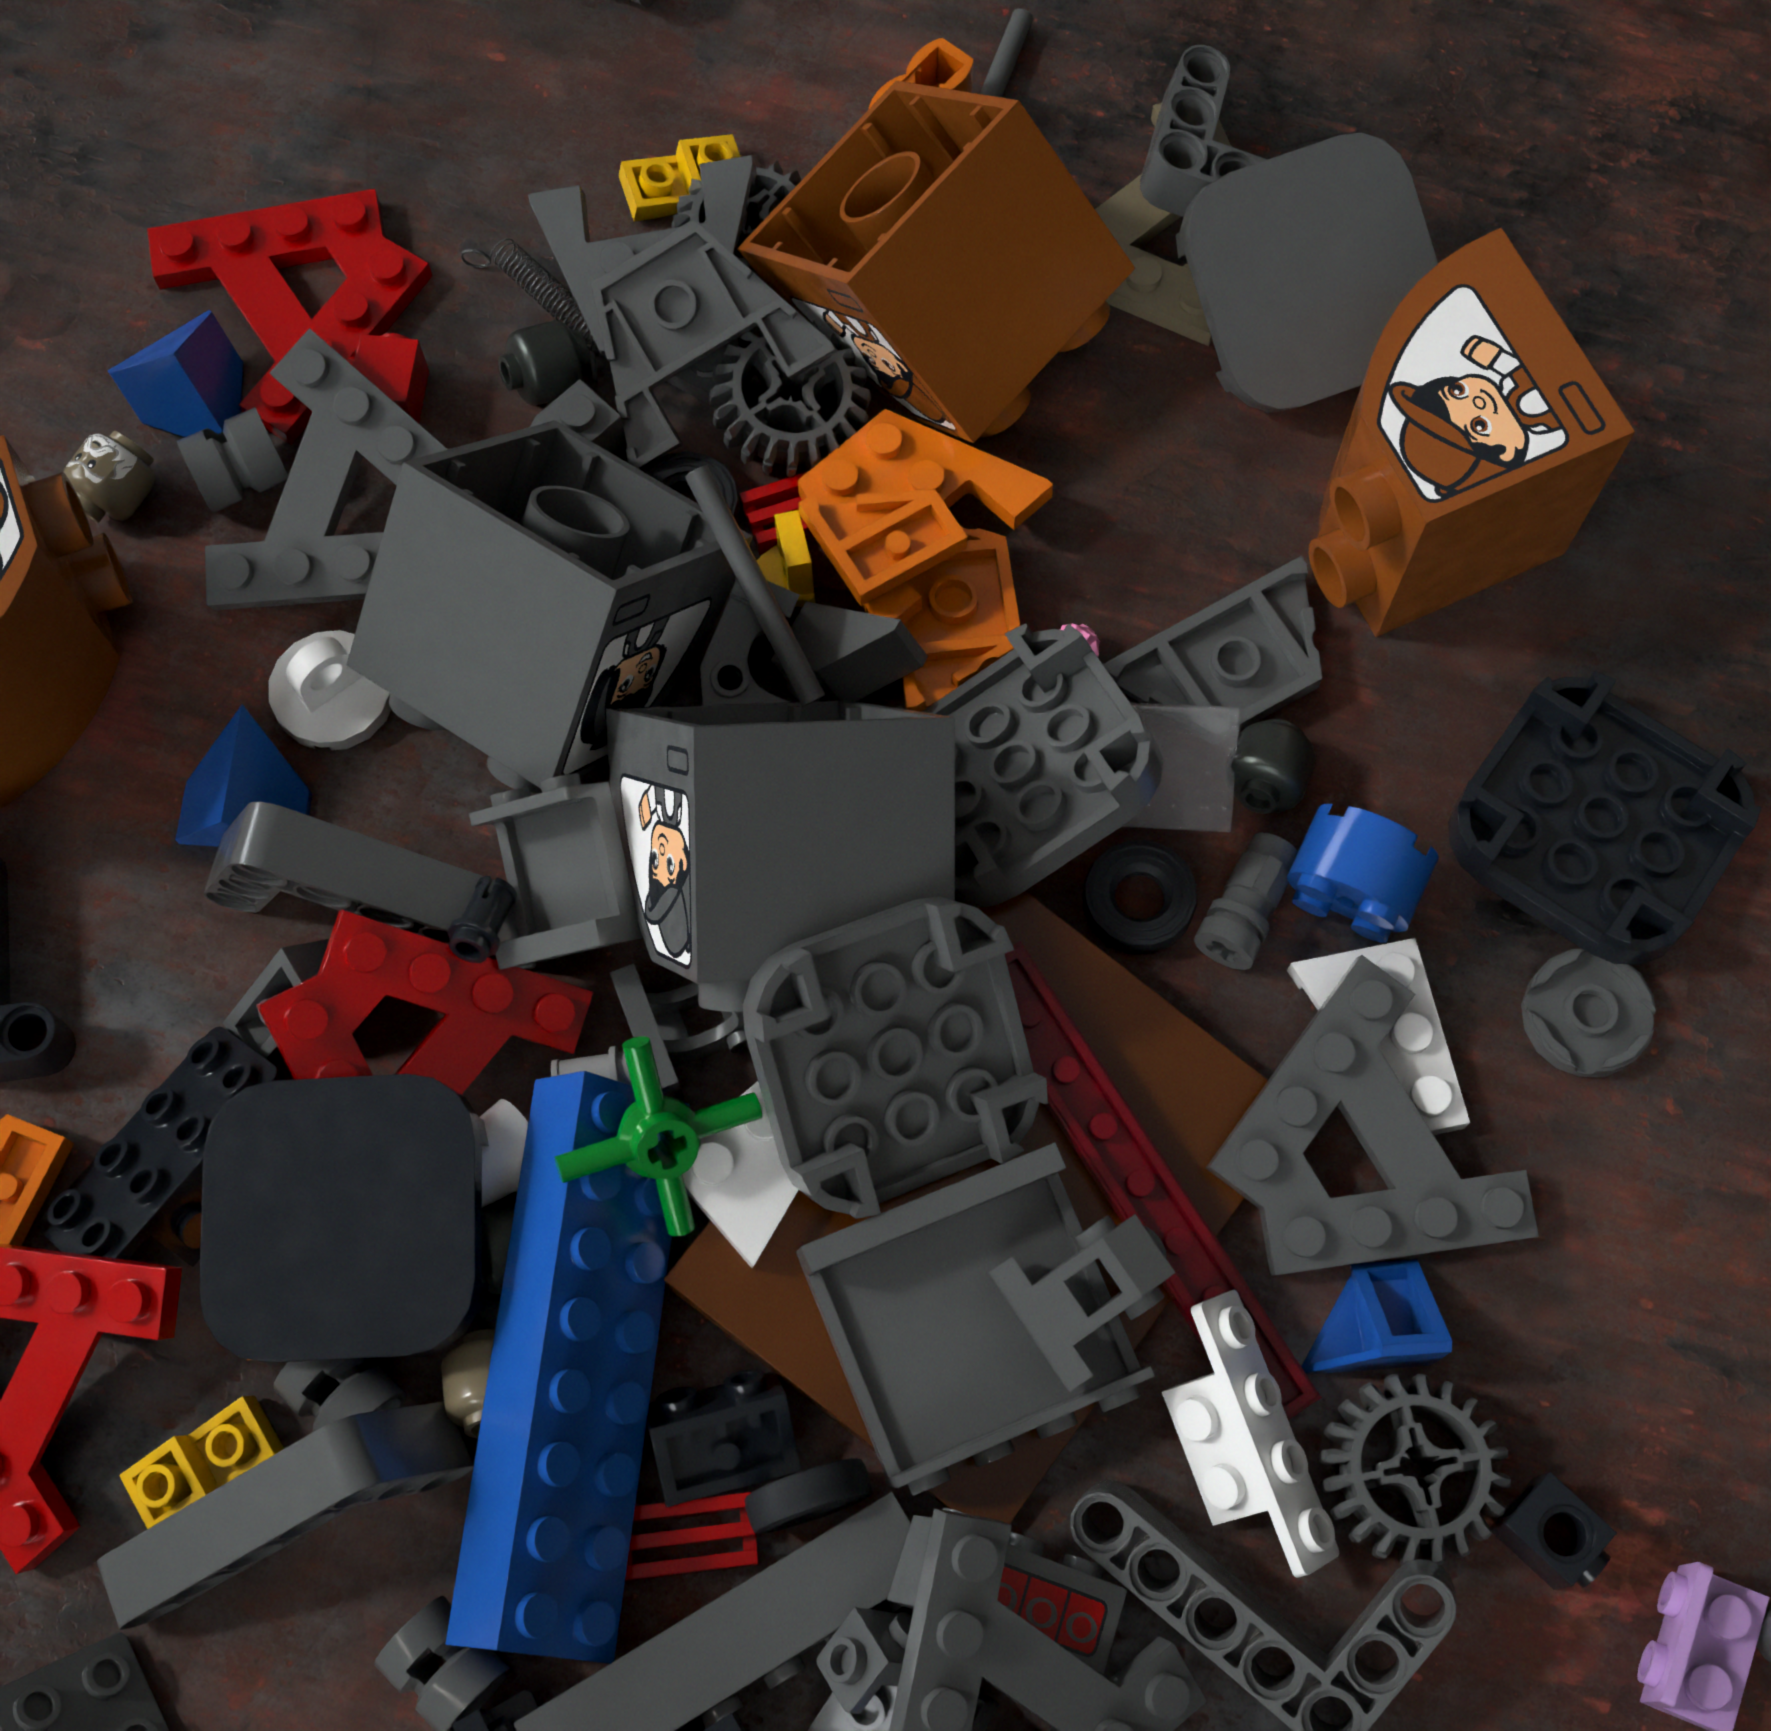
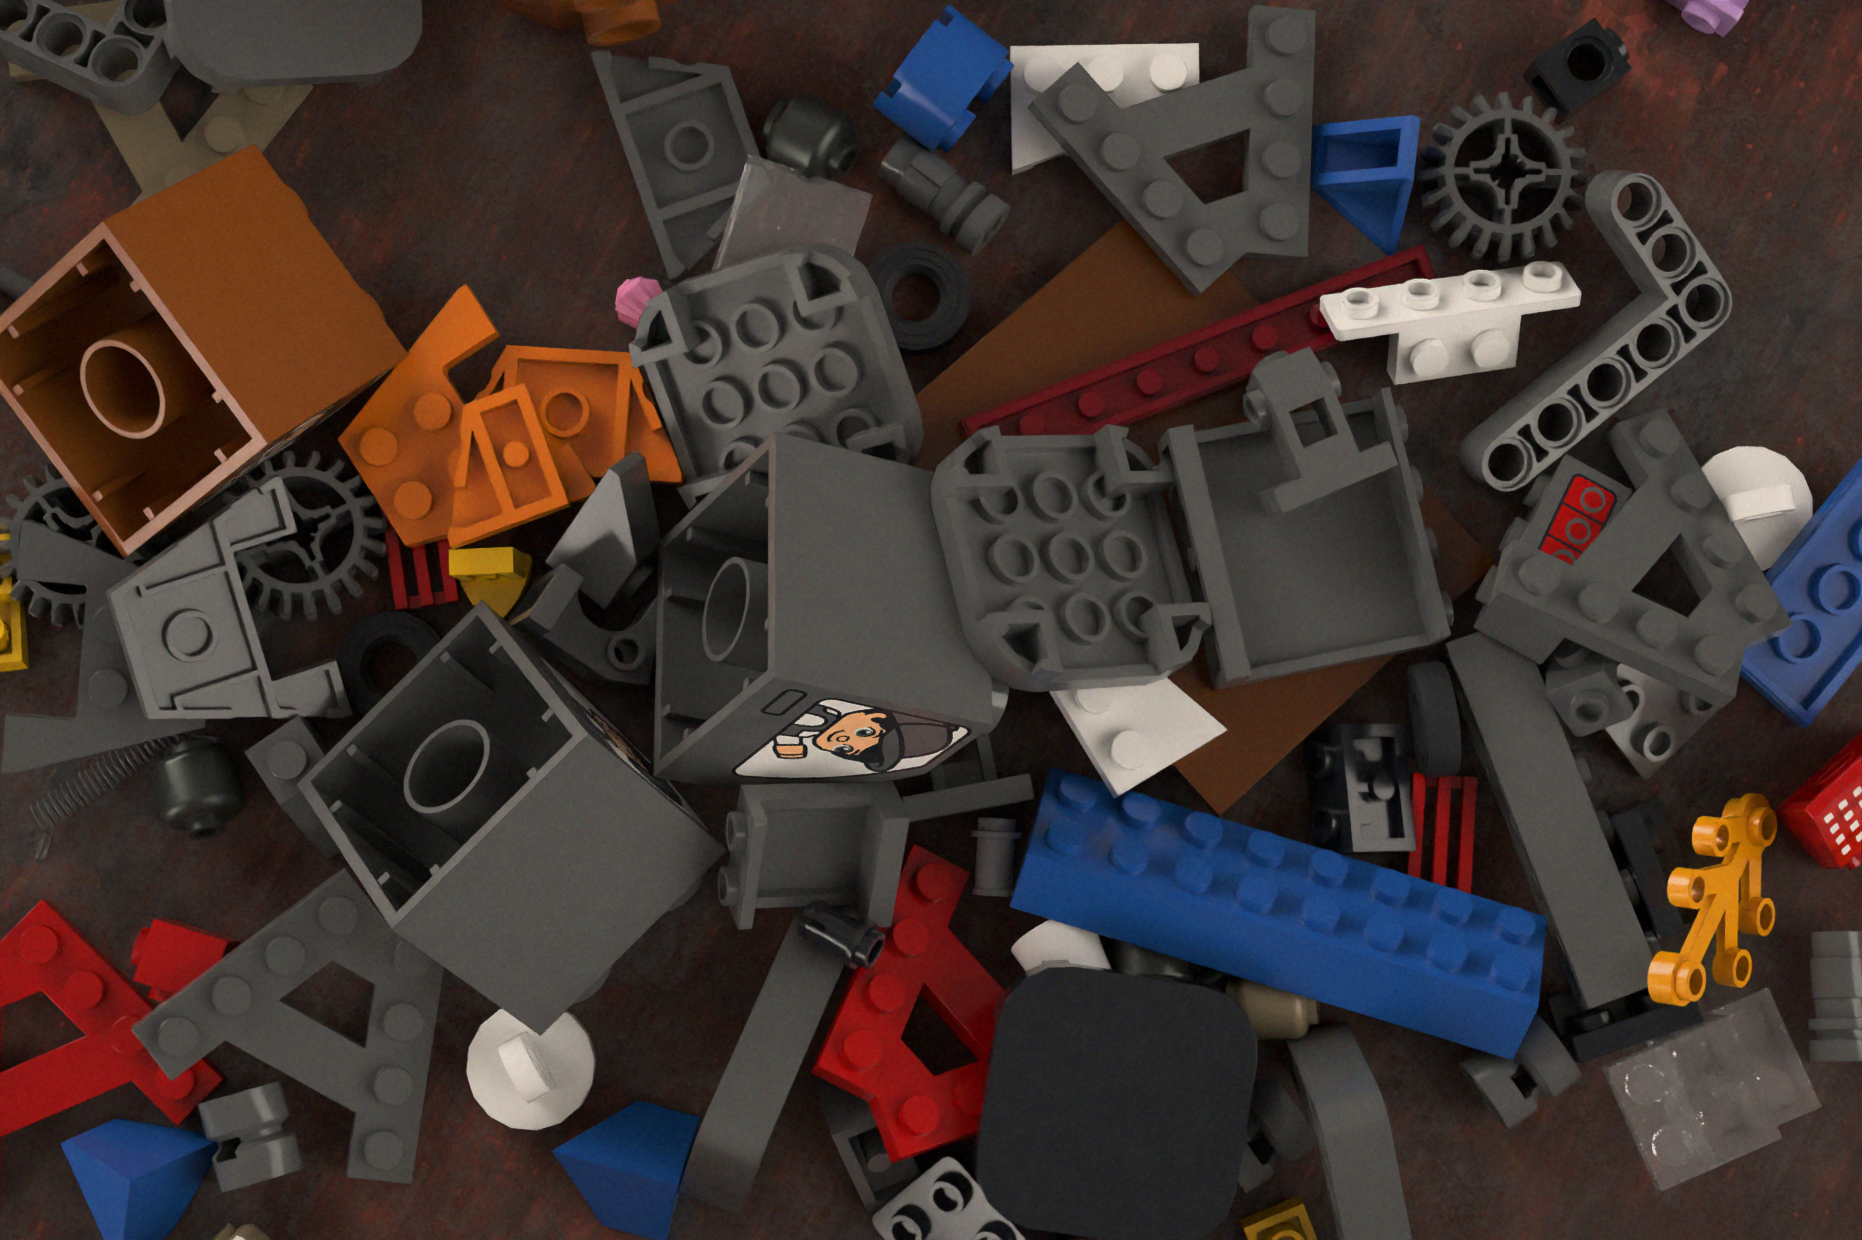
camera: 80 degrees left, 15 degrees up
green bar [554,1036,762,1236] -> none
dark grey bar [685,465,825,707] -> none

